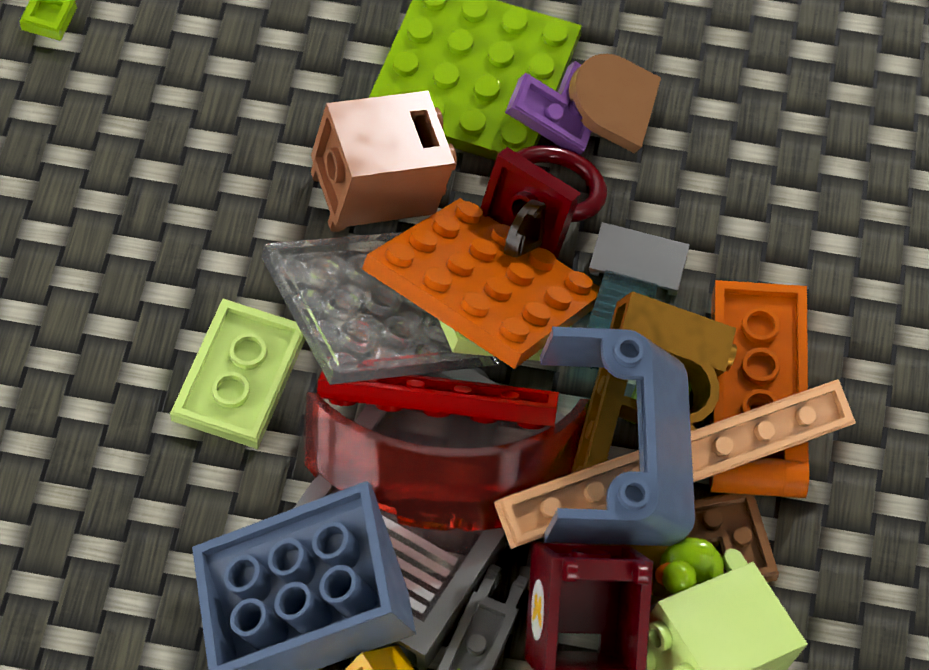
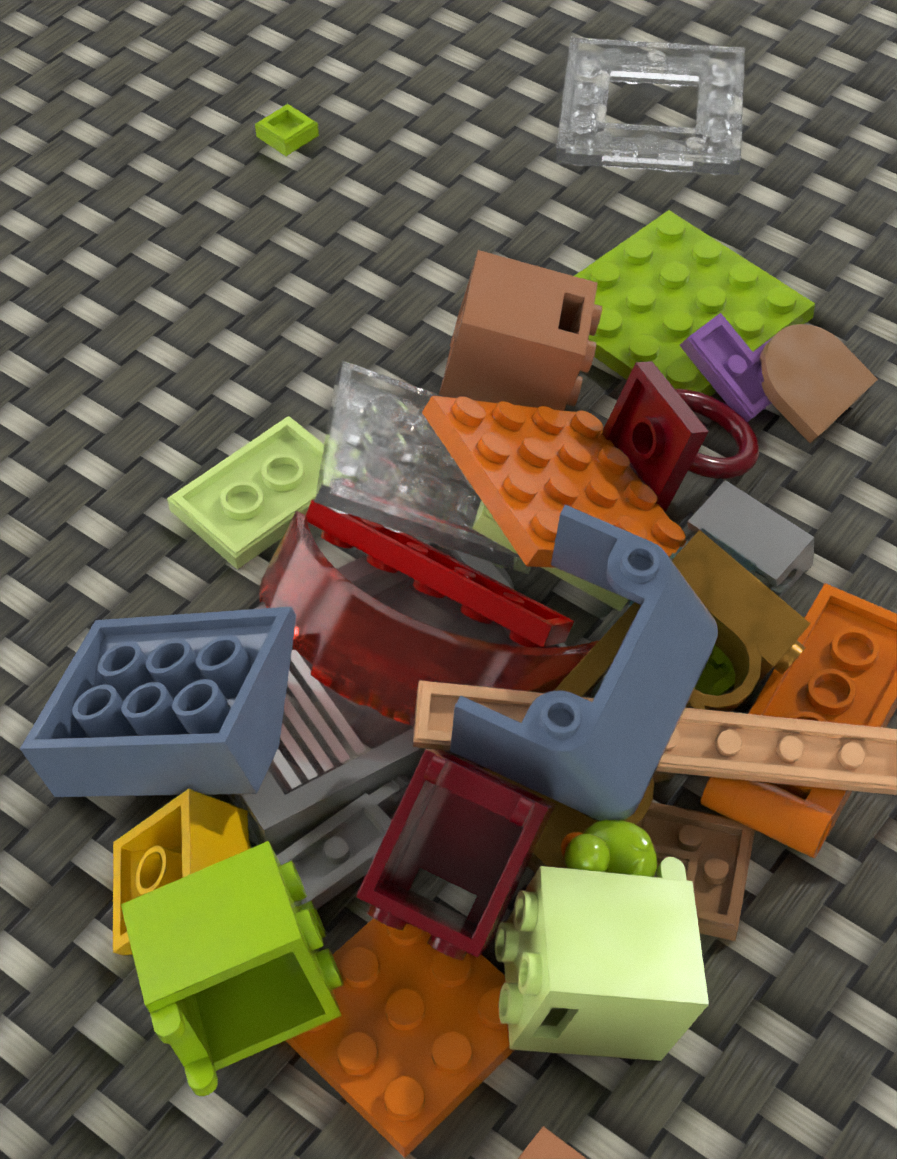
camera: 30 degrees right, 10 degrees down
dark brown tile [504,199,546,258] -> none

